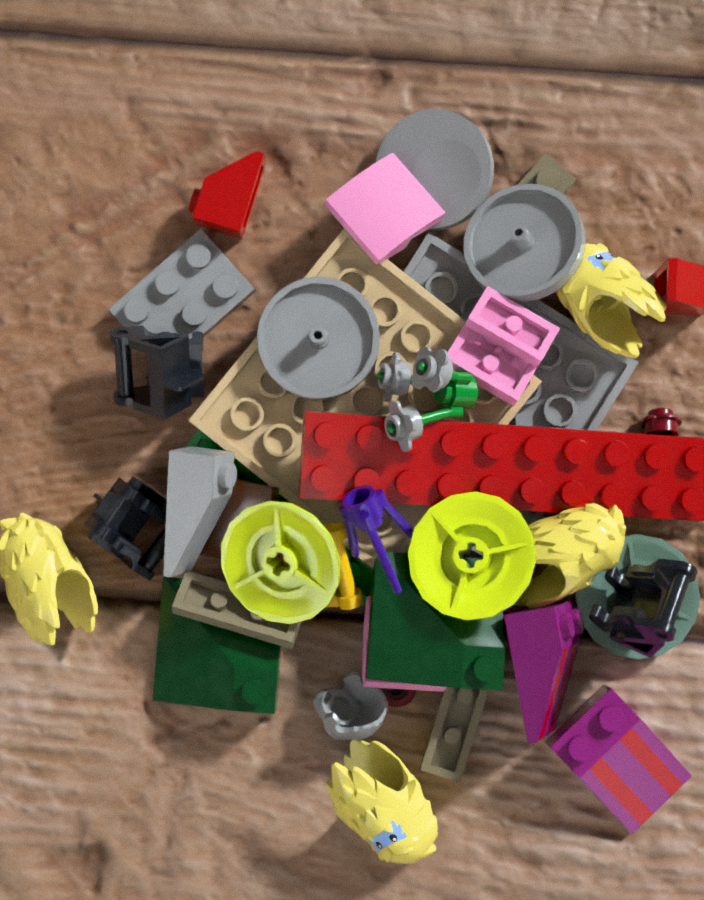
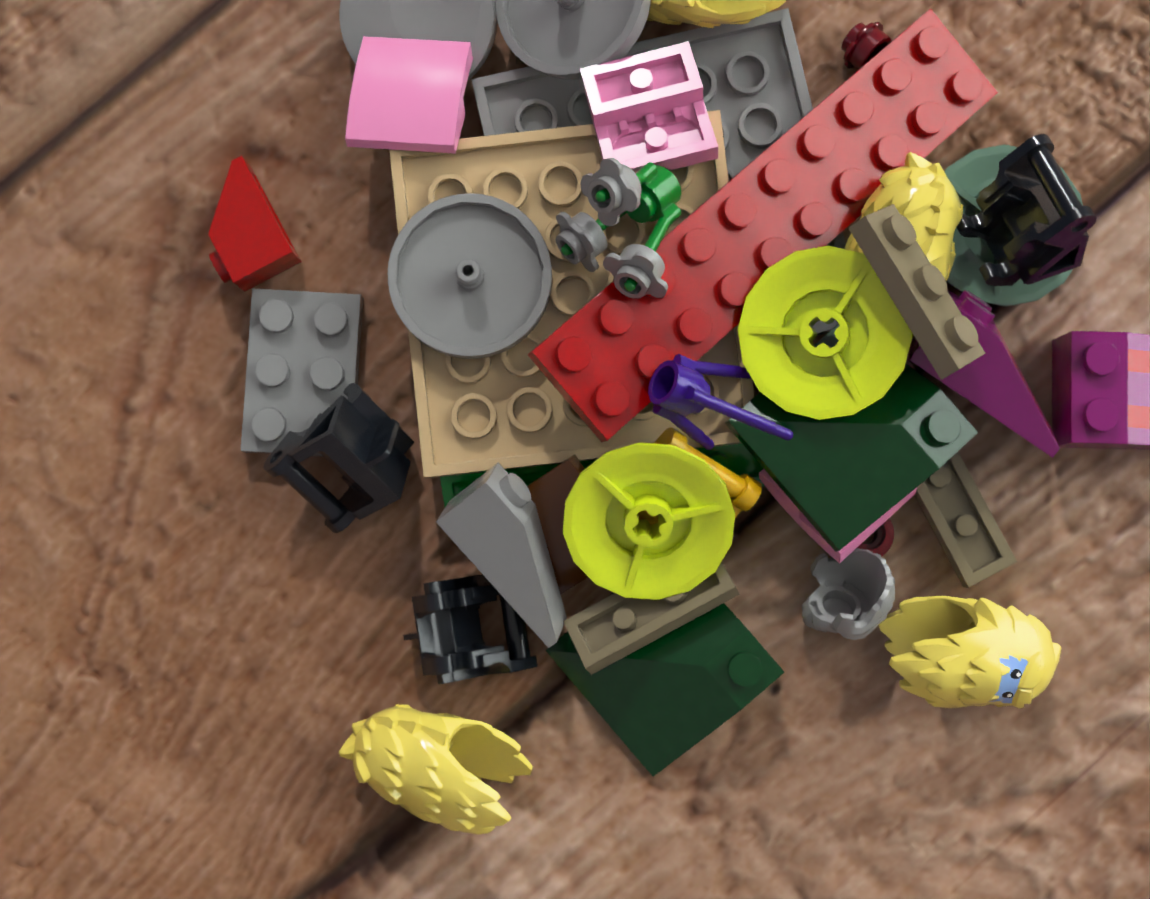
camera: 45 degrees left, 0 degrees up
none -> dark tan plate [848,204,985,380]

